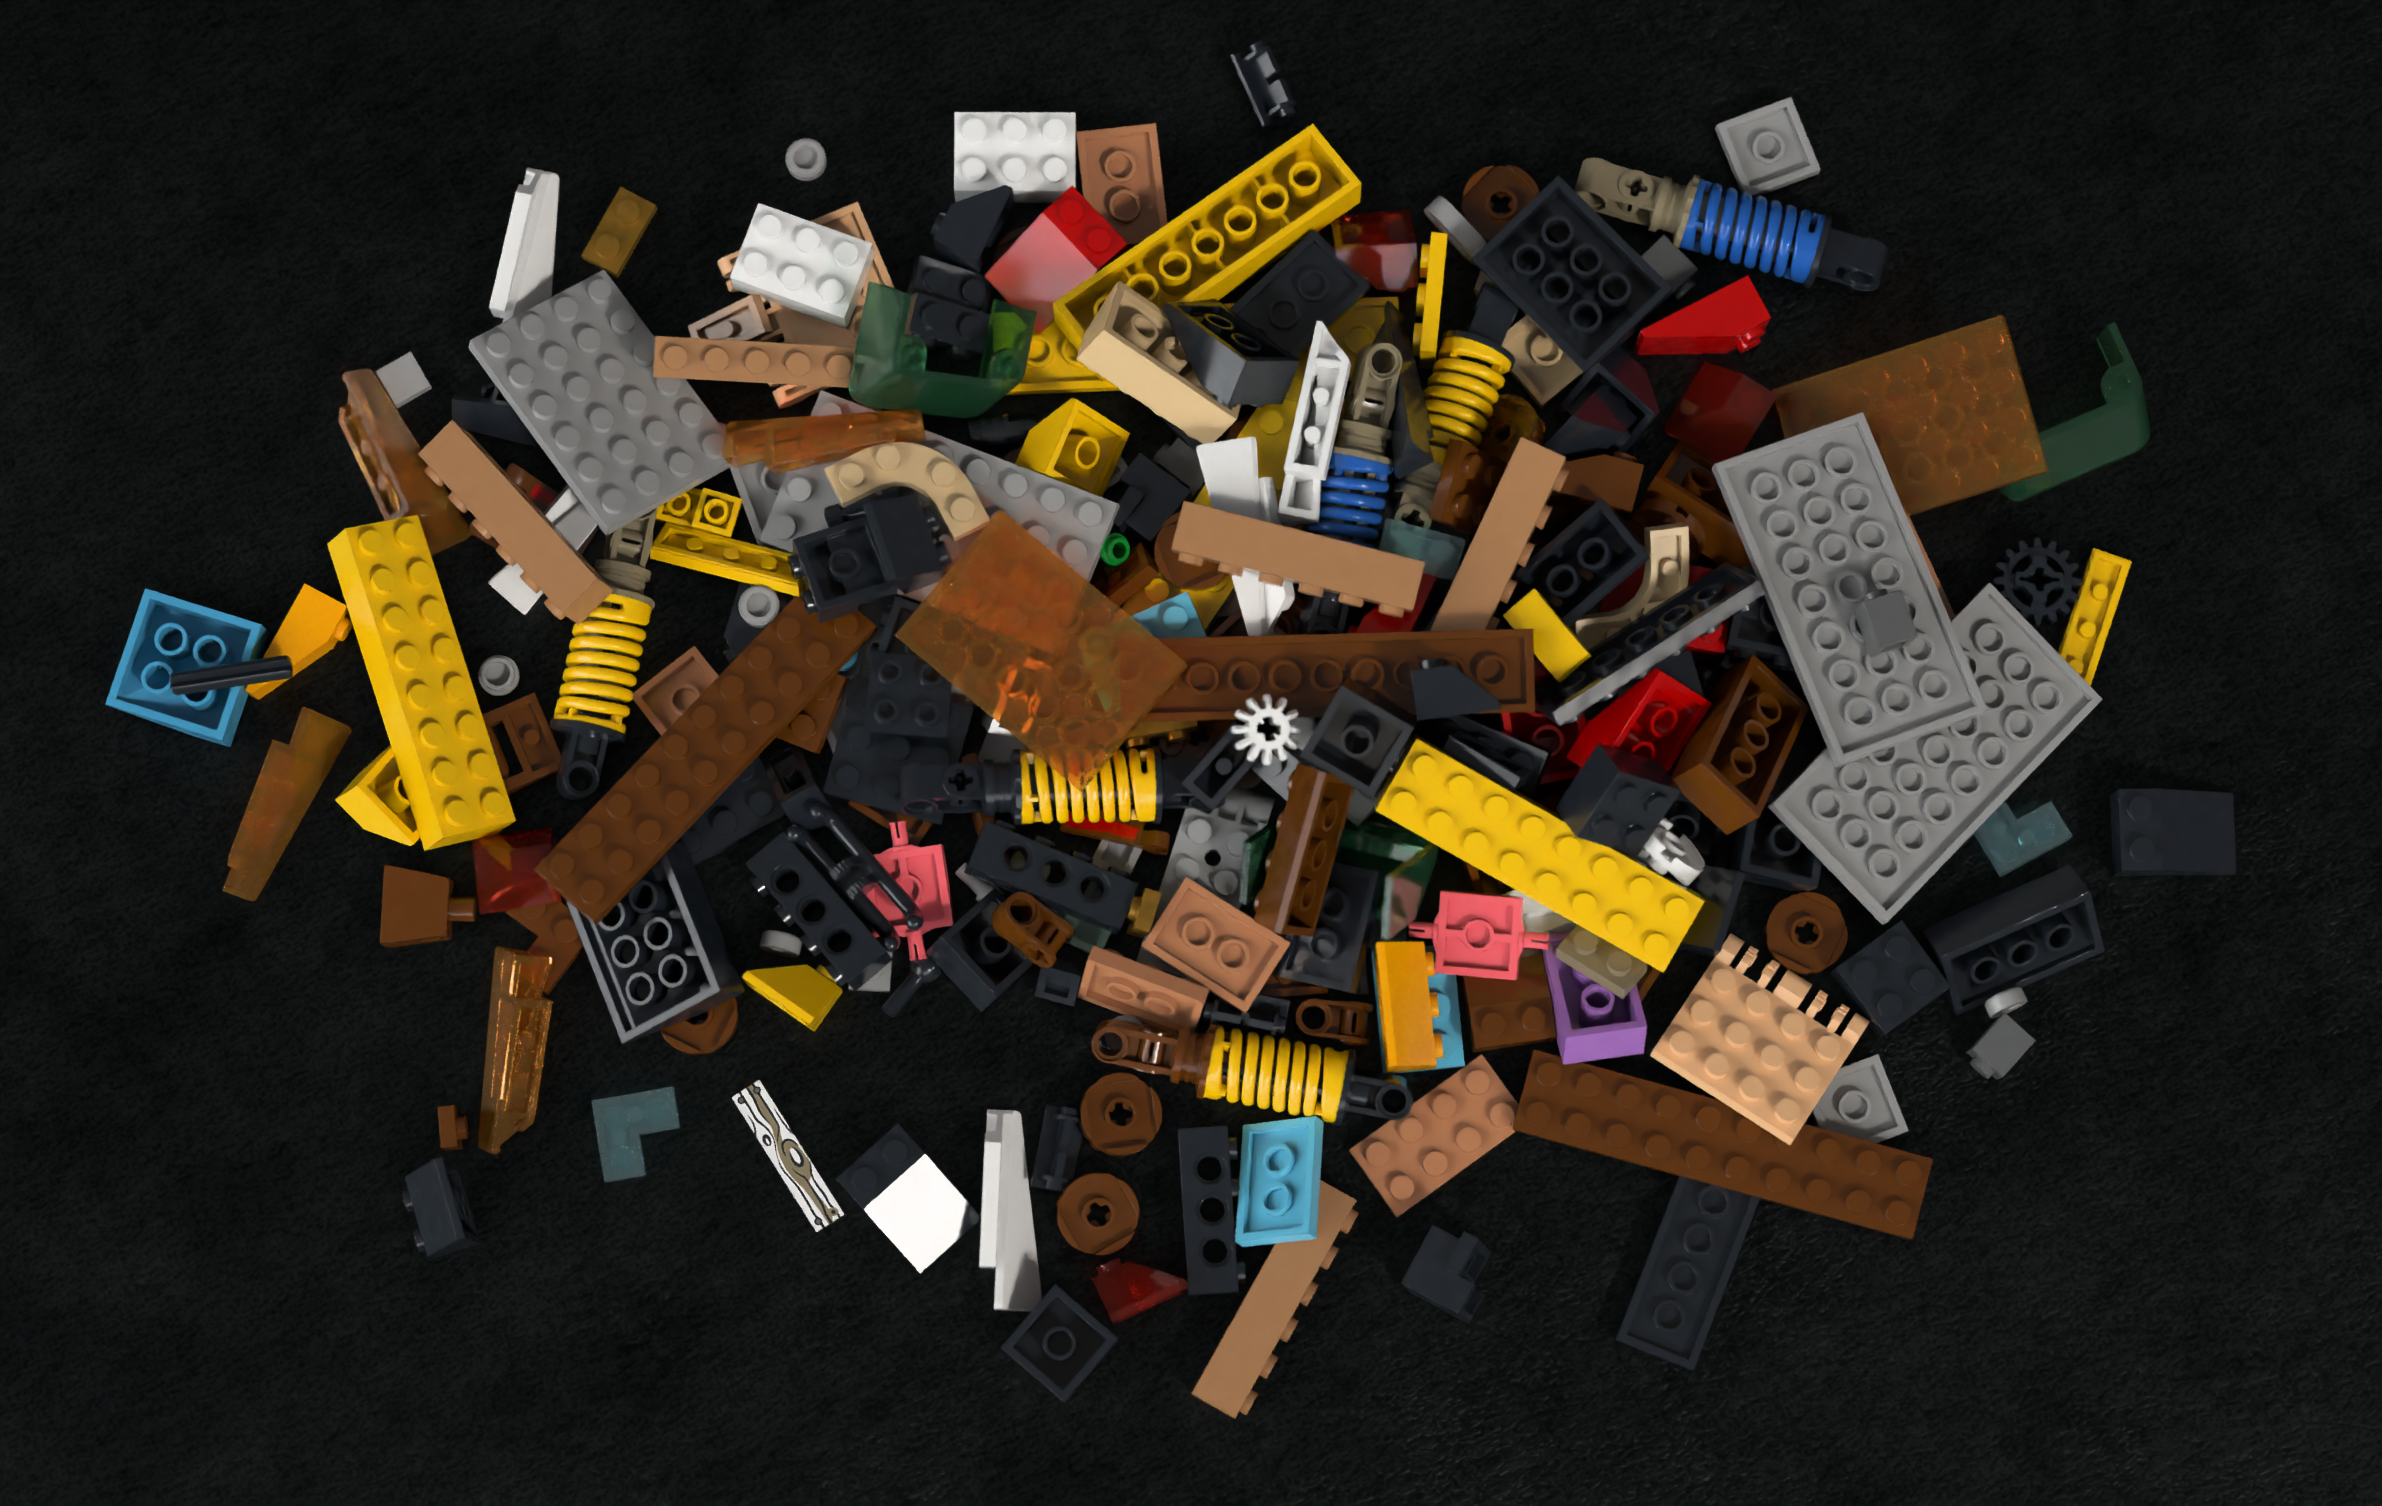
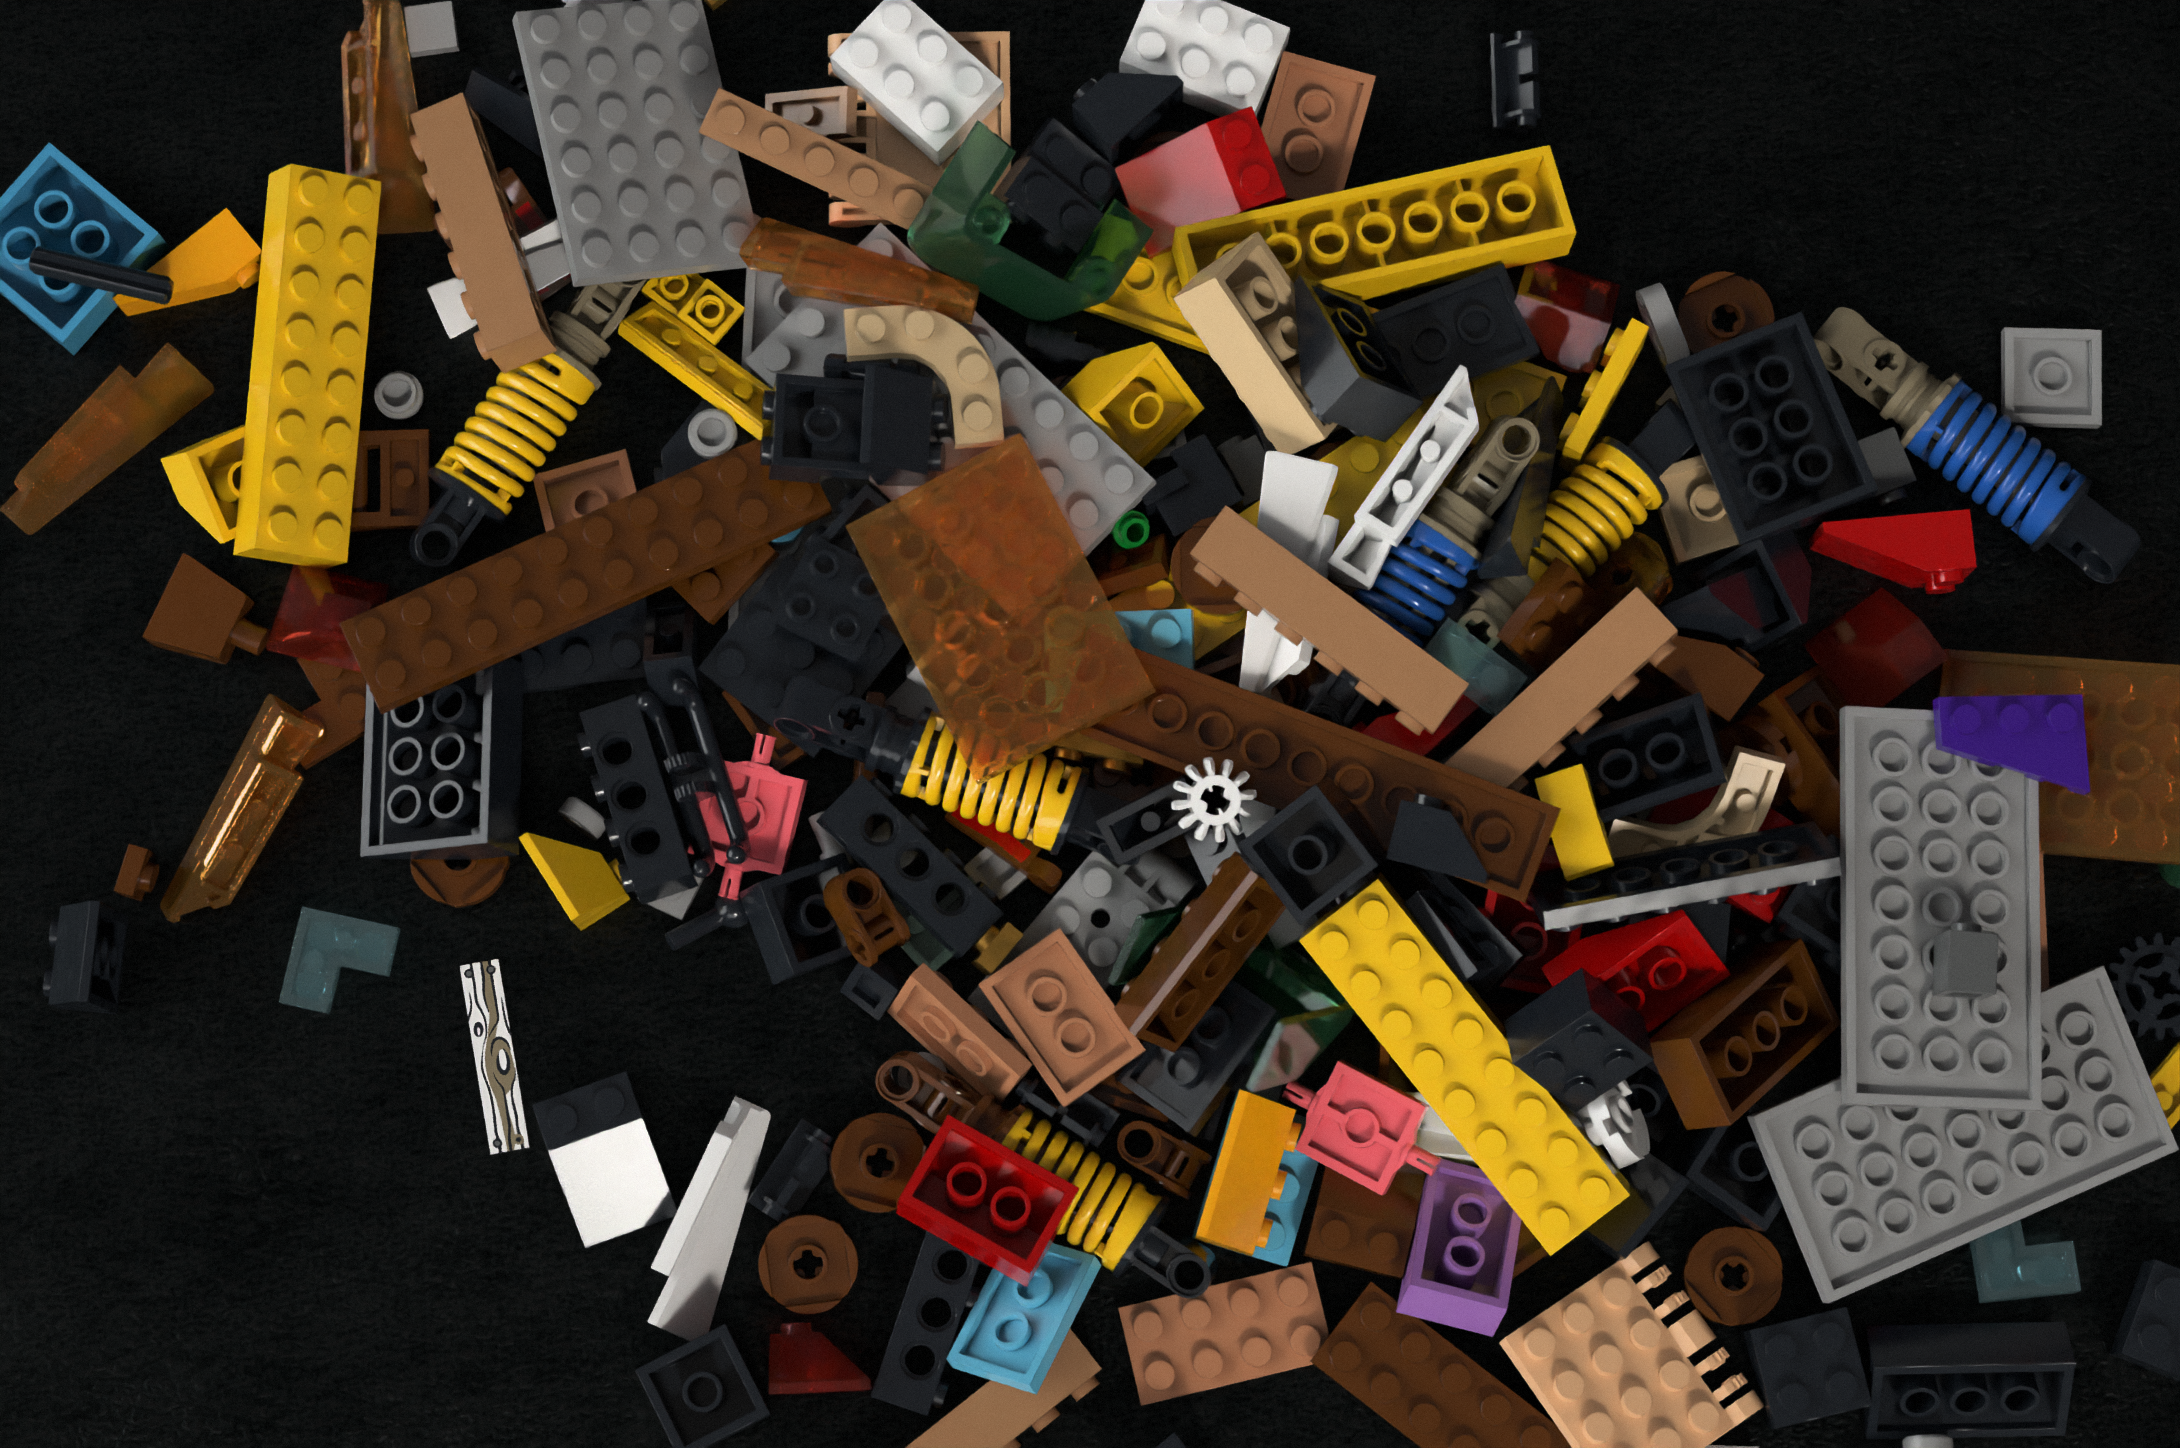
camera: 25 degrees right, 0 degrees up
dark tan plate [1556,924,1648,999] -> none
none -> red slope [896,1115,1079,1287]
none -> dark purple wing [1933,694,2090,795]

